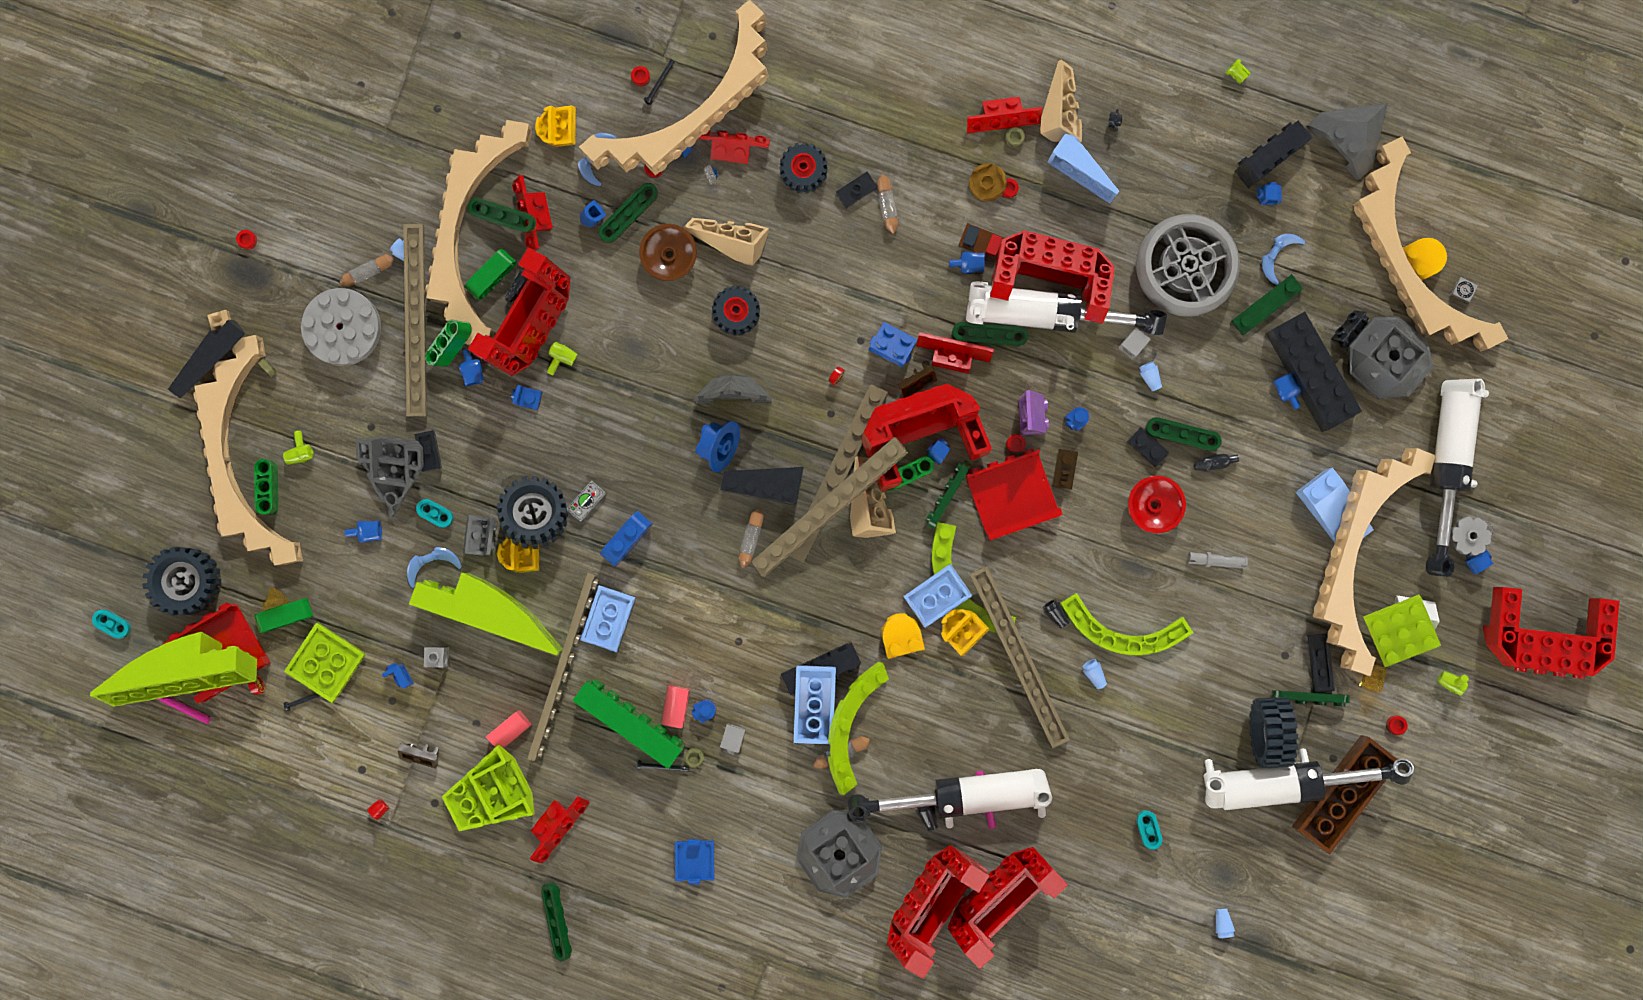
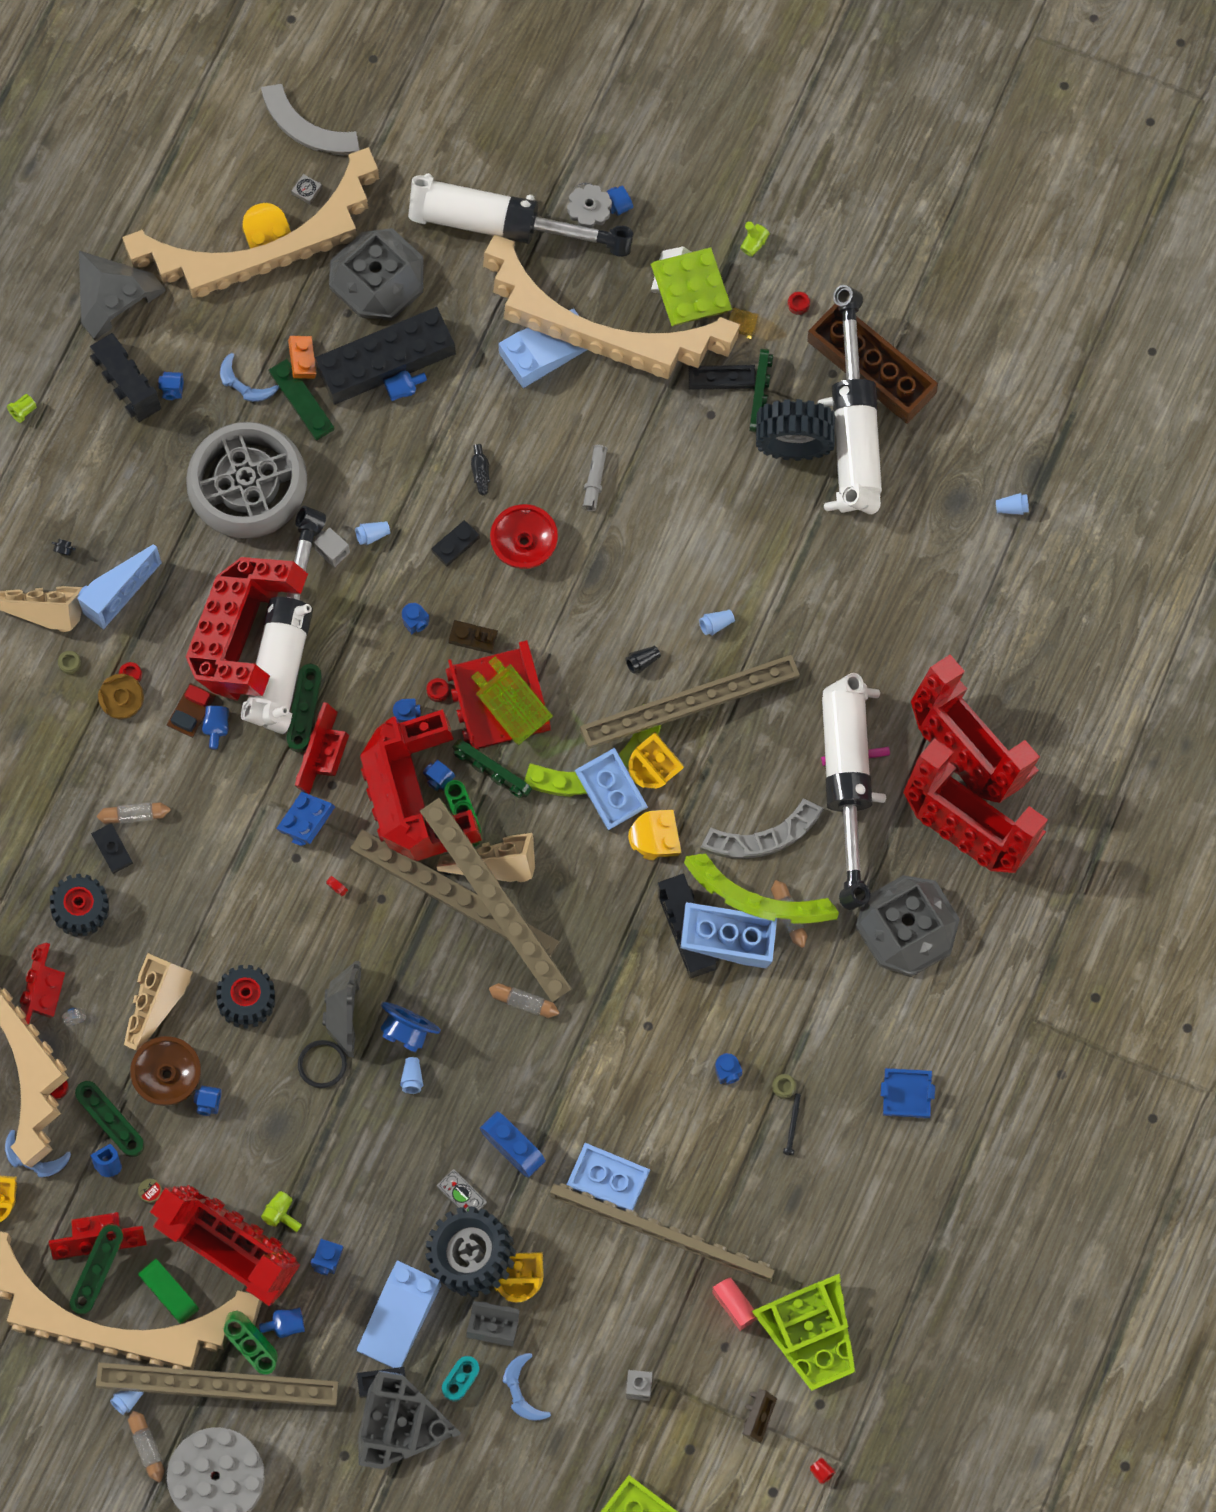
camera: 80 degrees left, 15 degrees down
blue piece [345,520,382,543] -> none
blue bracket [382,663,414,689] -> none
lime slope [409,573,563,655] -> none
black piece [505,269,527,303] -> none
red bracket [530,796,590,864] -> none
dark green plate [541,882,572,962] -> none
green brick [572,679,685,769] -> none
coral brick [661,685,690,728] -> none
black wedge [720,467,804,506] -> none
light grey brick [720,723,746,755] -> none
dark brown plate [897,364,938,398] -> none
black cone [916,805,938,831] -> none
red bracket [967,97,1043,134] -> none
medium lavender slope [1018,390,1049,436] -> none
lime plate [1060,593,1193,655] -> none
teal plate [1136,810,1163,850] -> none
dark green plate [1145,417,1222,451] -> none
black hinge [1331,310,1369,348] -> none
red wedge [1483,587,1620,679] -> none
none -> tile [138,1179,163,1204]
none -> blue plate [194,1085,221,1116]
none -> light grey tile [261,84,359,155]
none -> orange plate [288,336,316,379]
none -> black tyre [298,1040,347,1088]
none -> light blue slope [356,1260,441,1368]
none -> blue plate [393,699,421,723]
none -> light blue cone [400,1057,423,1094]
none -> clear neon green tile [471,656,553,746]
none -> light grey tile [700,798,824,859]

